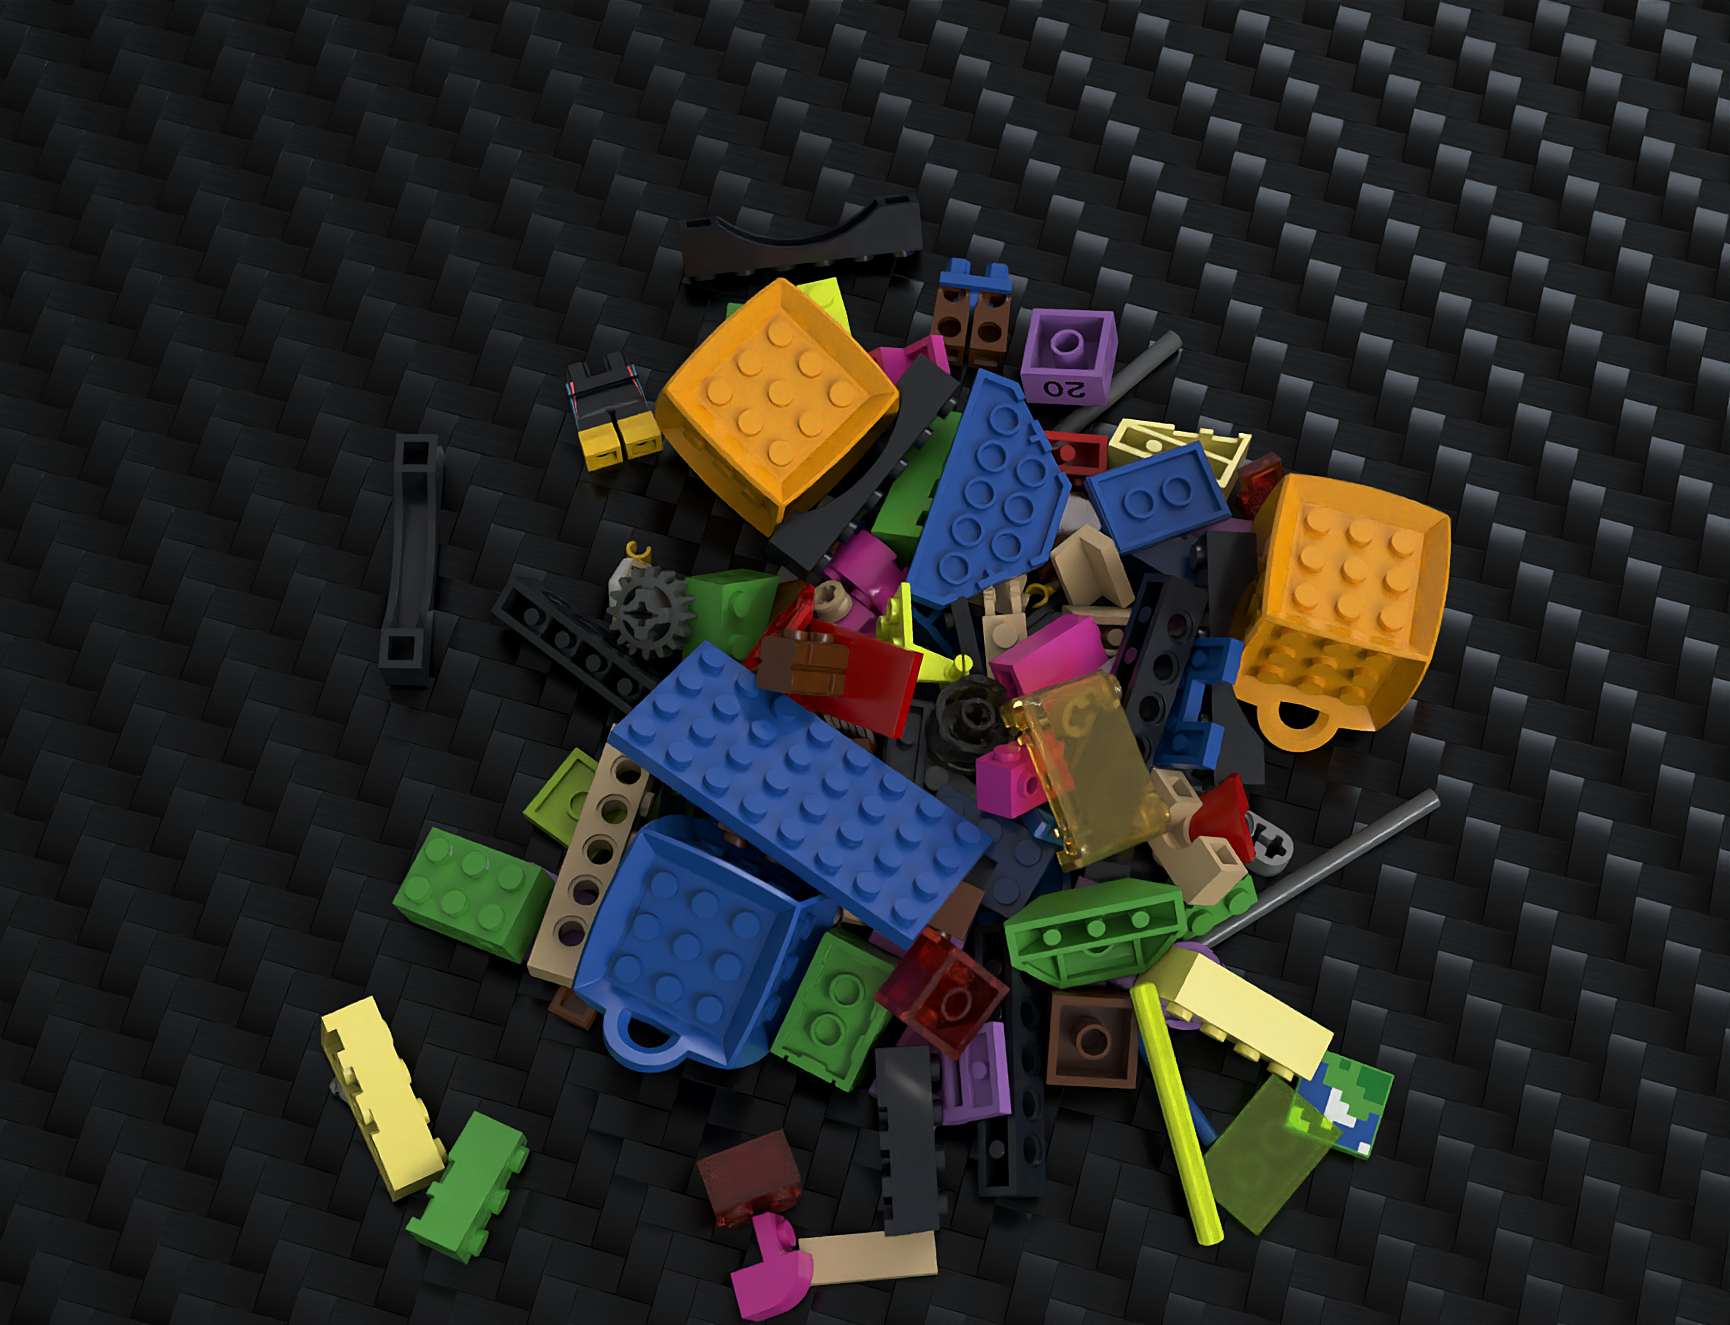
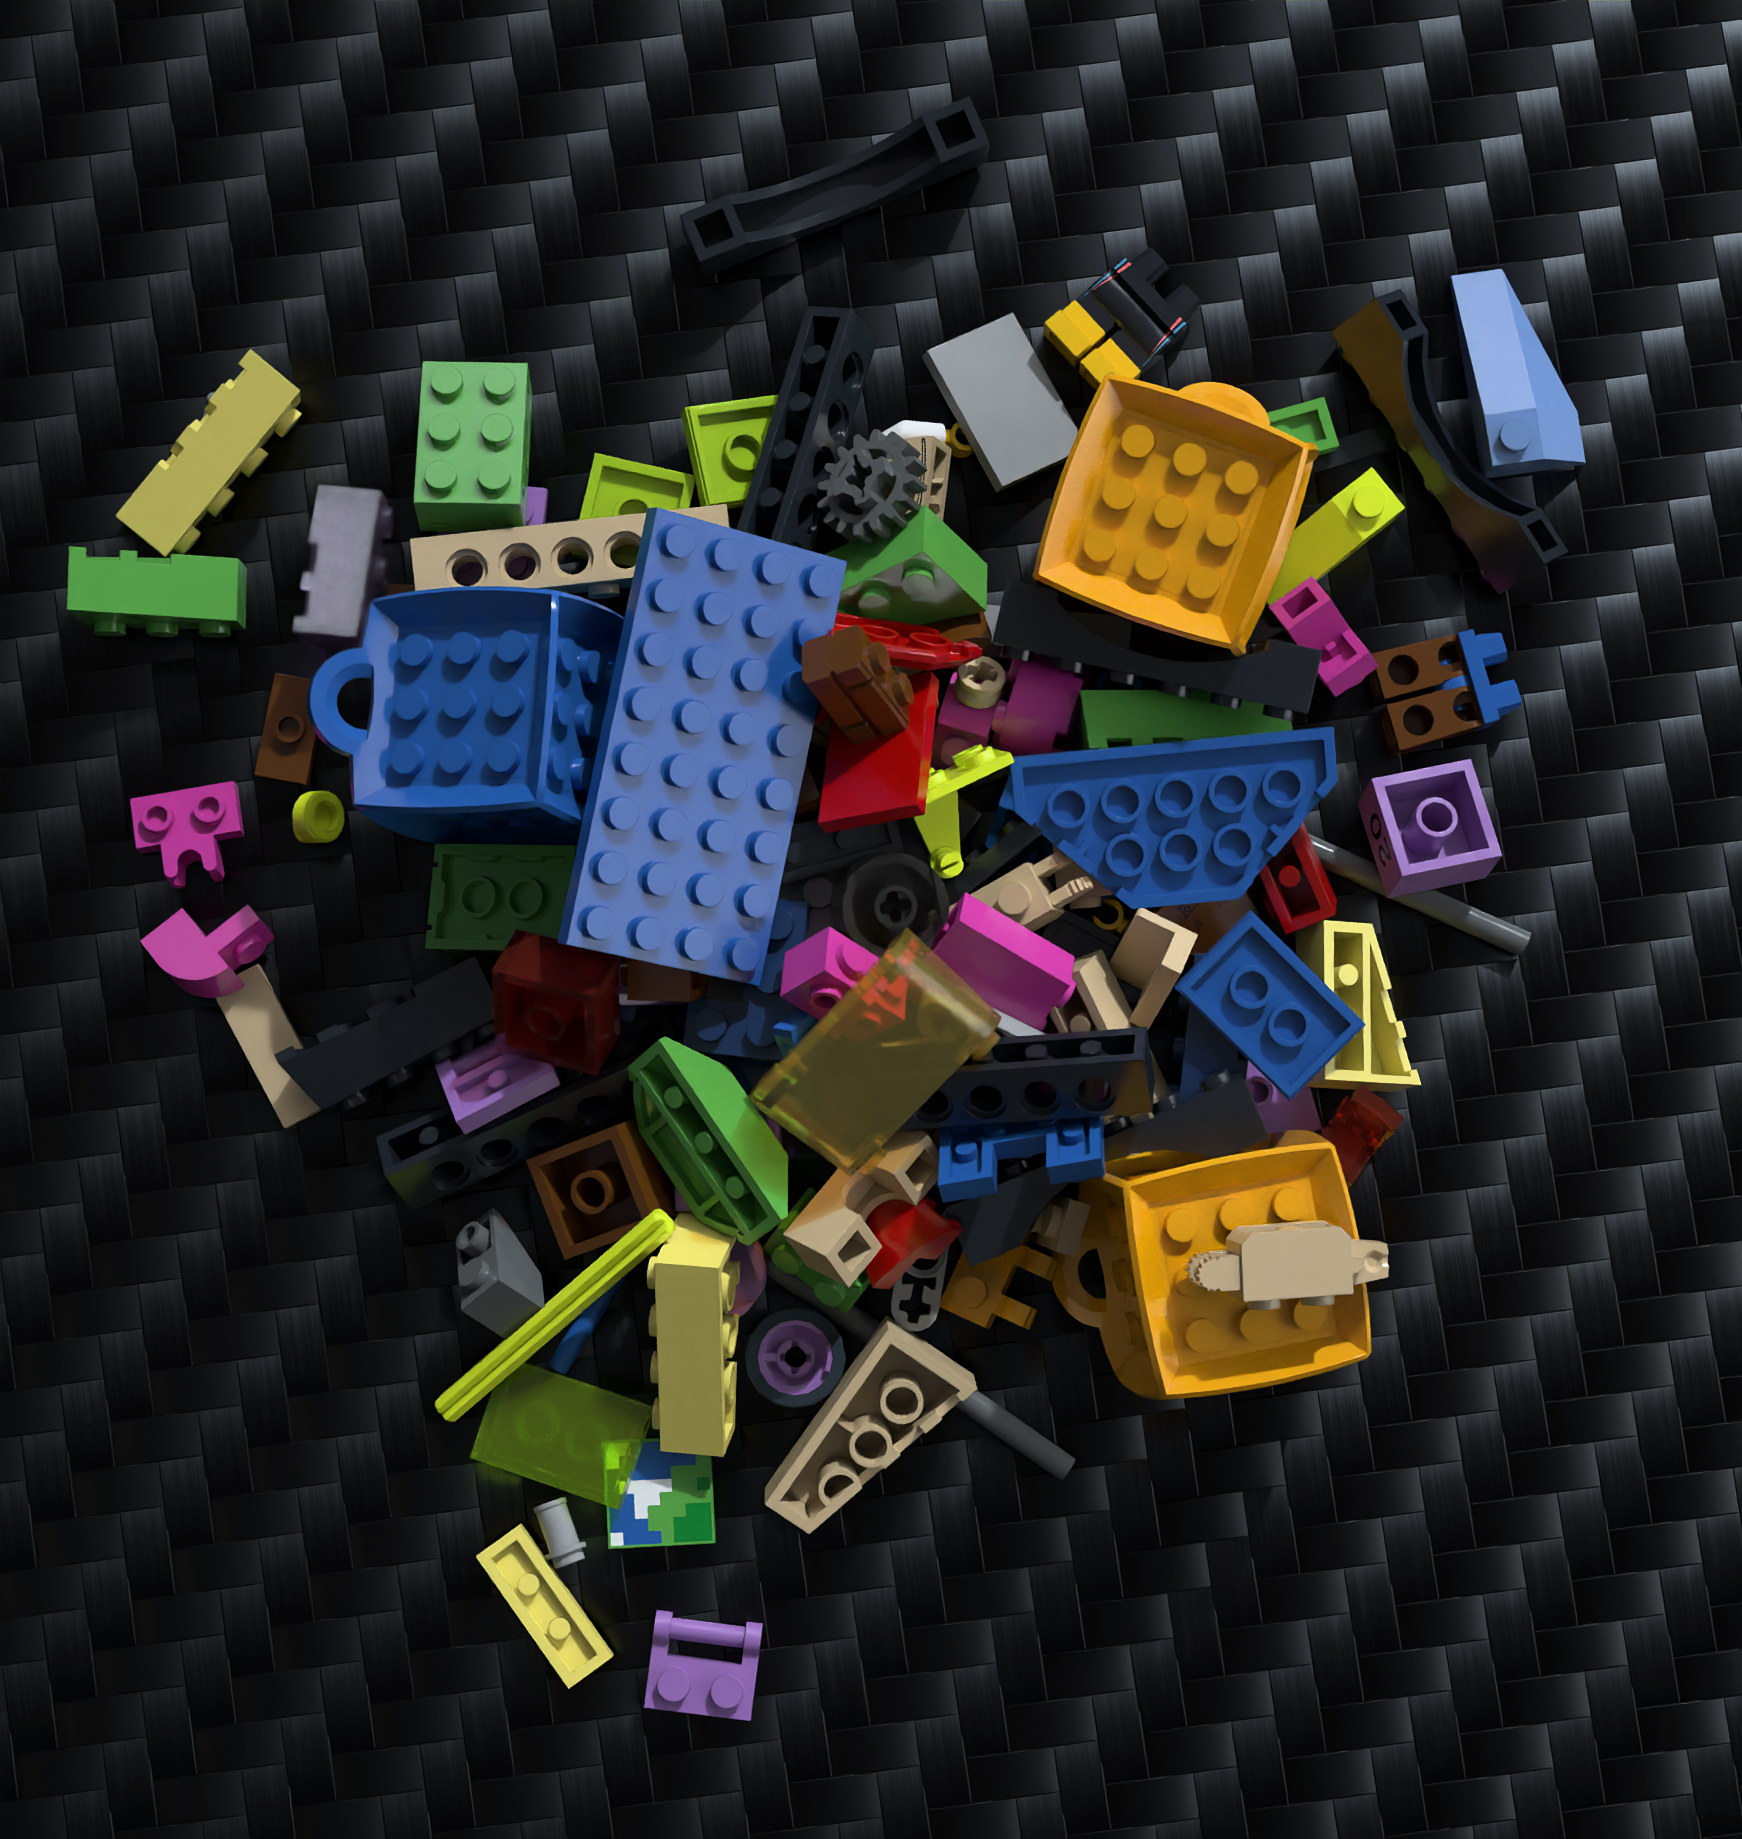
camera: 65 degrees right, 15 degrees up
clear red brick [696,1129,802,1230] -> none
none -> dark pink plate [130,781,244,888]
none -> reddish brown plate [254,673,318,786]
none -> wedge [292,484,395,651]
none -> neon yellow tile [292,791,345,843]
none -> dark grey slope [455,1208,545,1339]
none -> light yellow plate [476,1523,614,1689]
none -> light grey pin [533,1497,587,1569]
none -> medium lavender plate [644,1610,763,1721]
none -> lime tile [680,395,779,509]
none -> wheel [745,1306,846,1409]
none -> tan wedge [765,1315,977,1534]
none -> light grey tile [922,313,1078,493]
none -> light orange plate [939,1231,1059,1330]
none -> tan plate [1029,1194,1091,1257]
none -> tan hinge [1184,1220,1389,1310]
none -> medium blue wedge [1449,269,1586,478]

